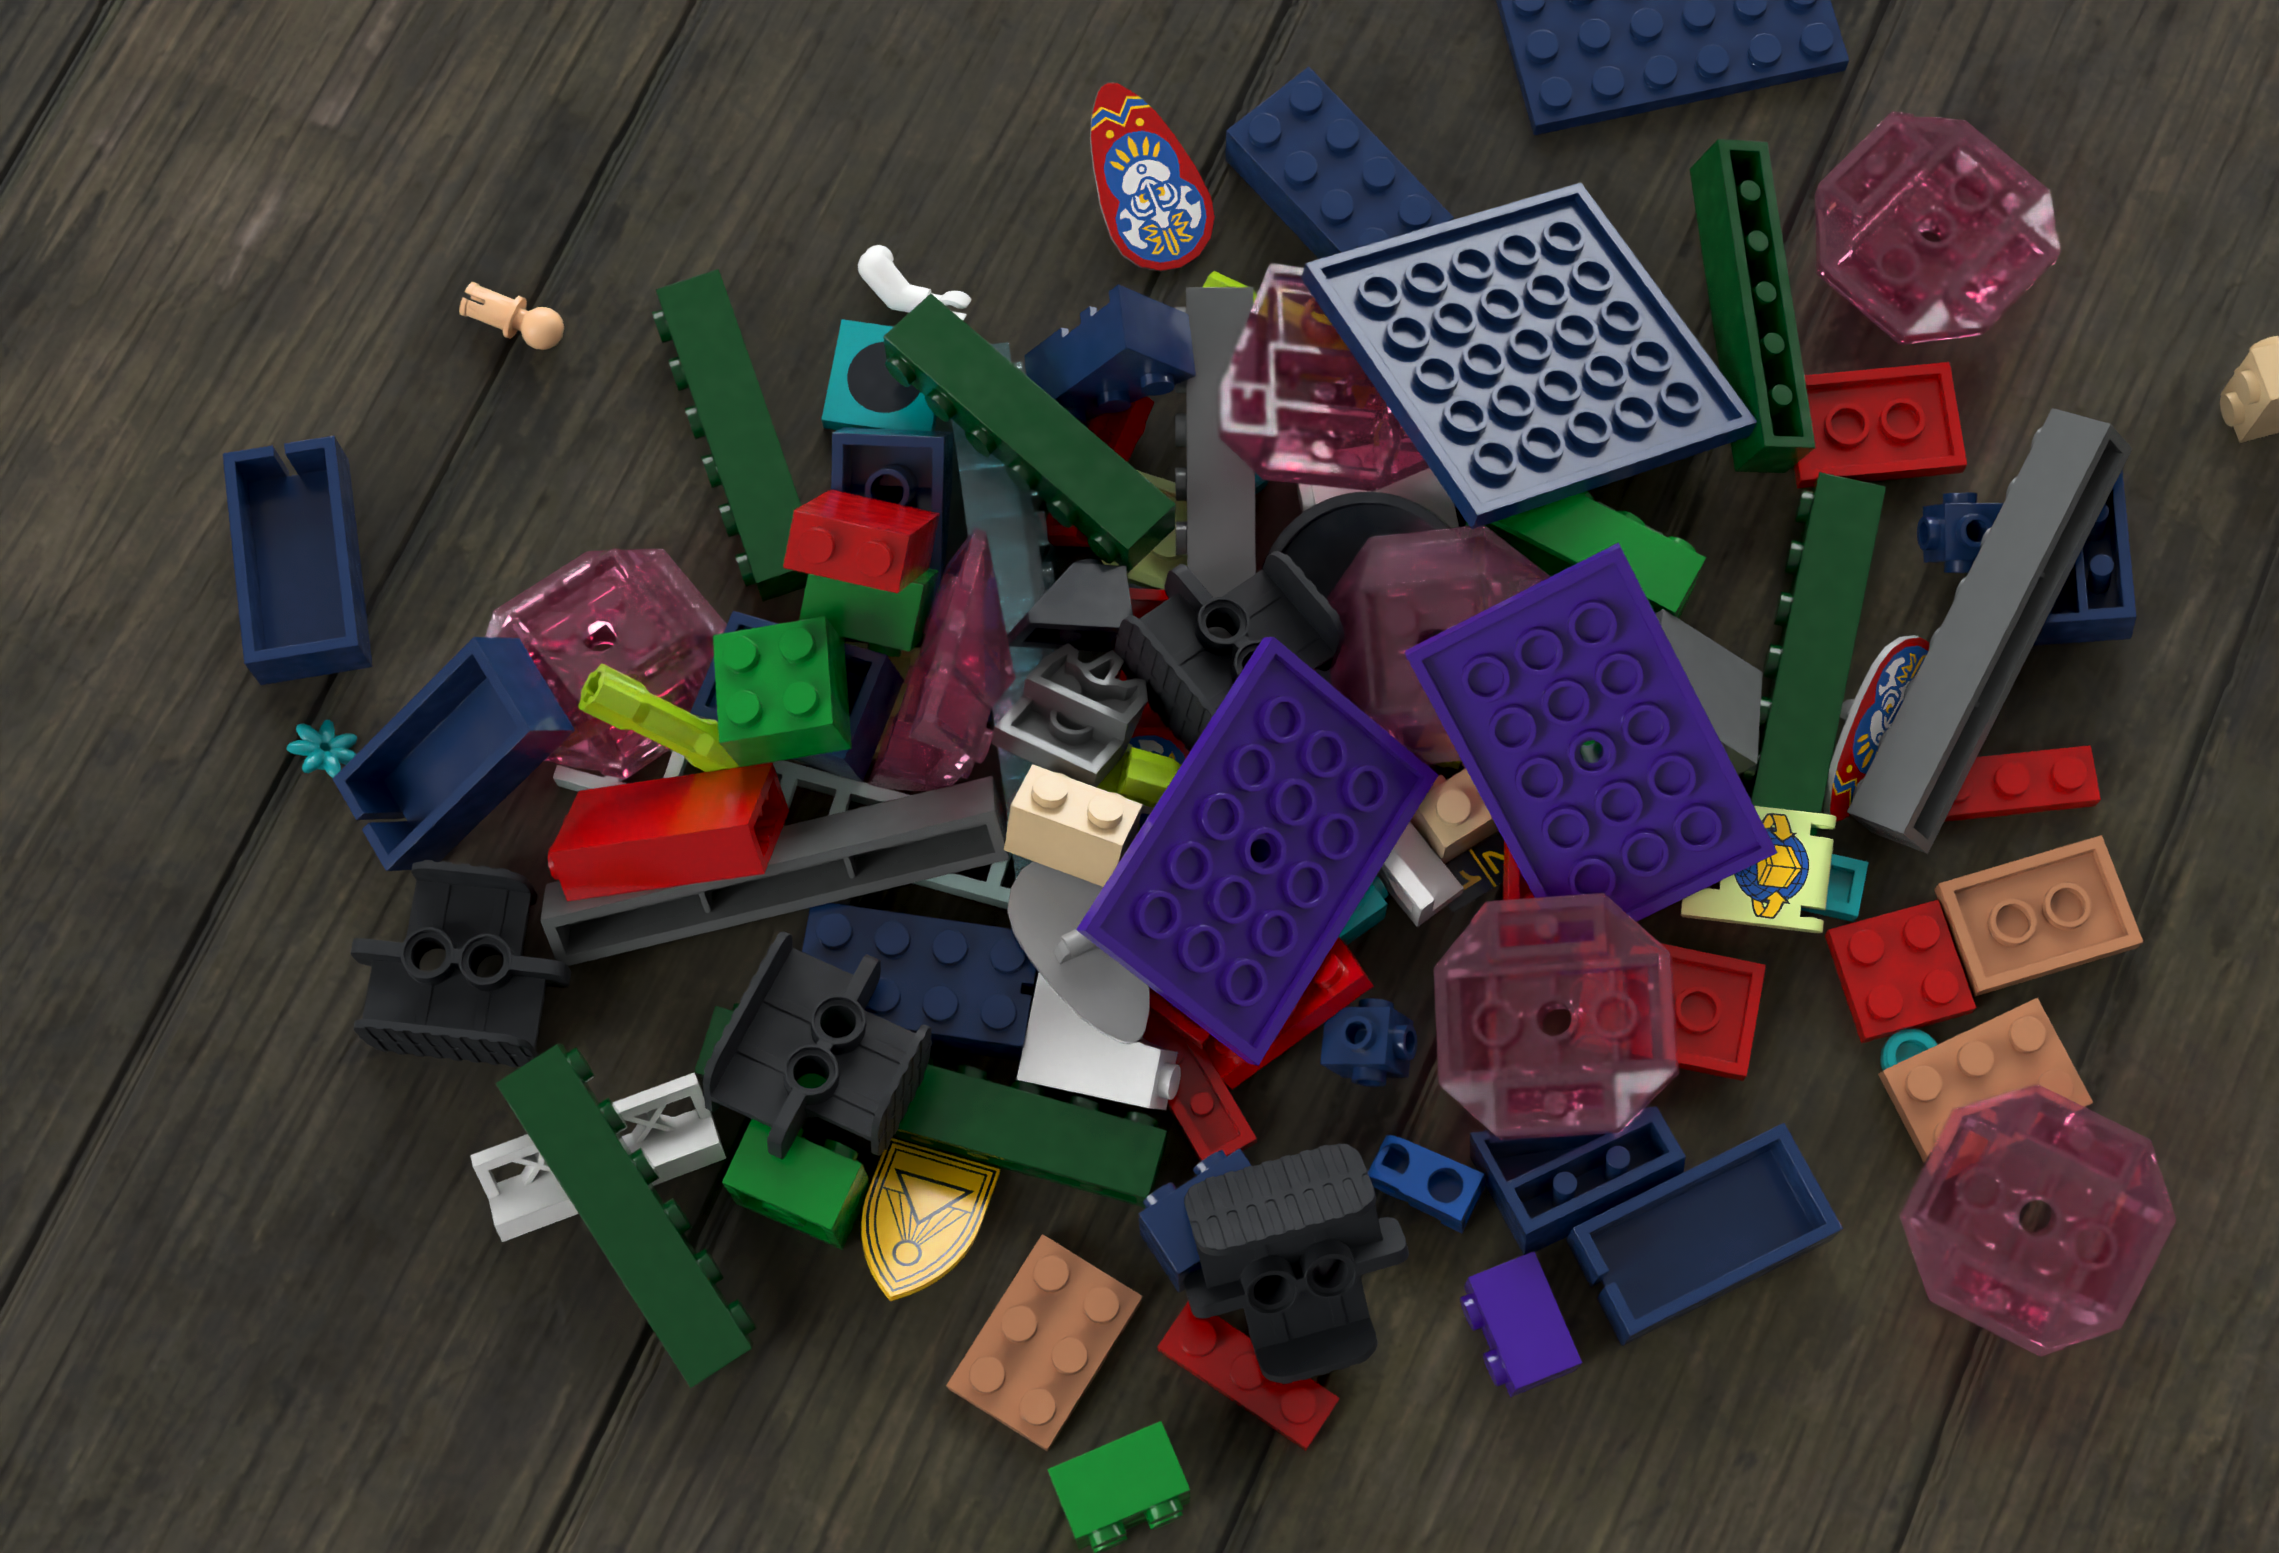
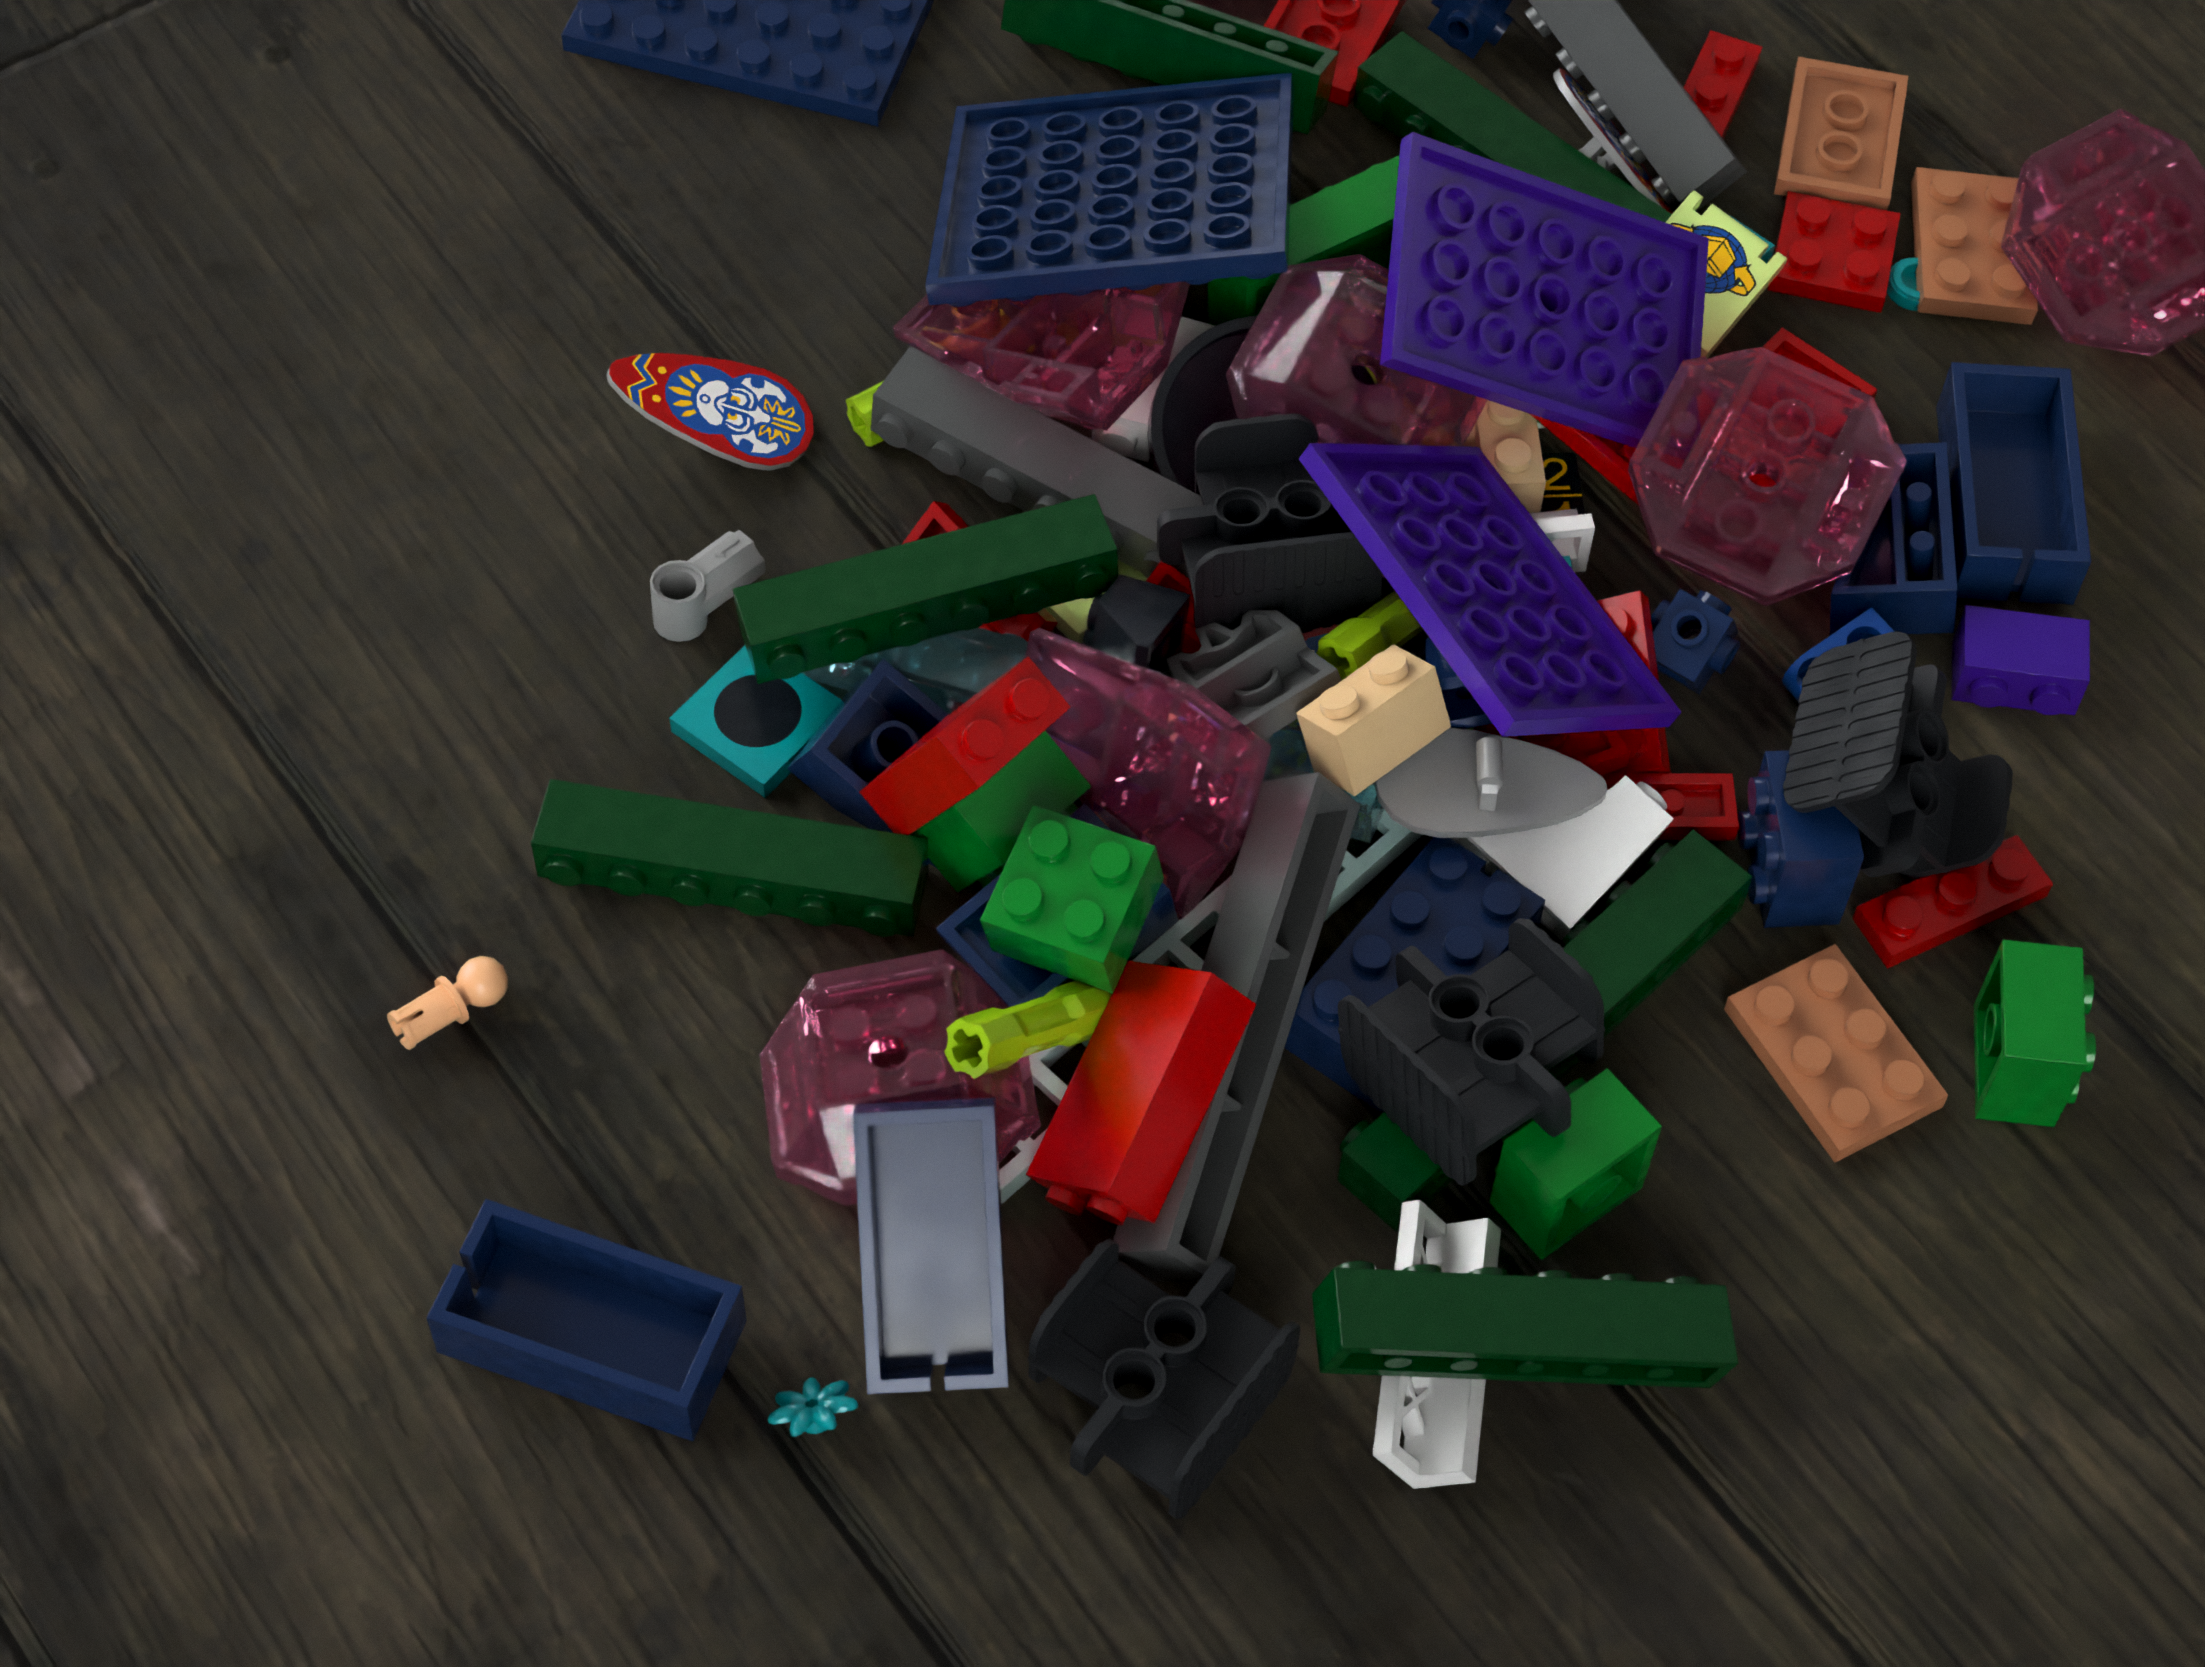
camera: 65 degrees left, 15 degrees down
white arm [858,245,971,320] -> none
yellow shield [861,1138,1000,1301] -> none
dark blue wedge [1024,284,1196,426] -> none
dark blue brick [1225,67,1454,259] -> none
none -> light grey piece [650,530,765,642]

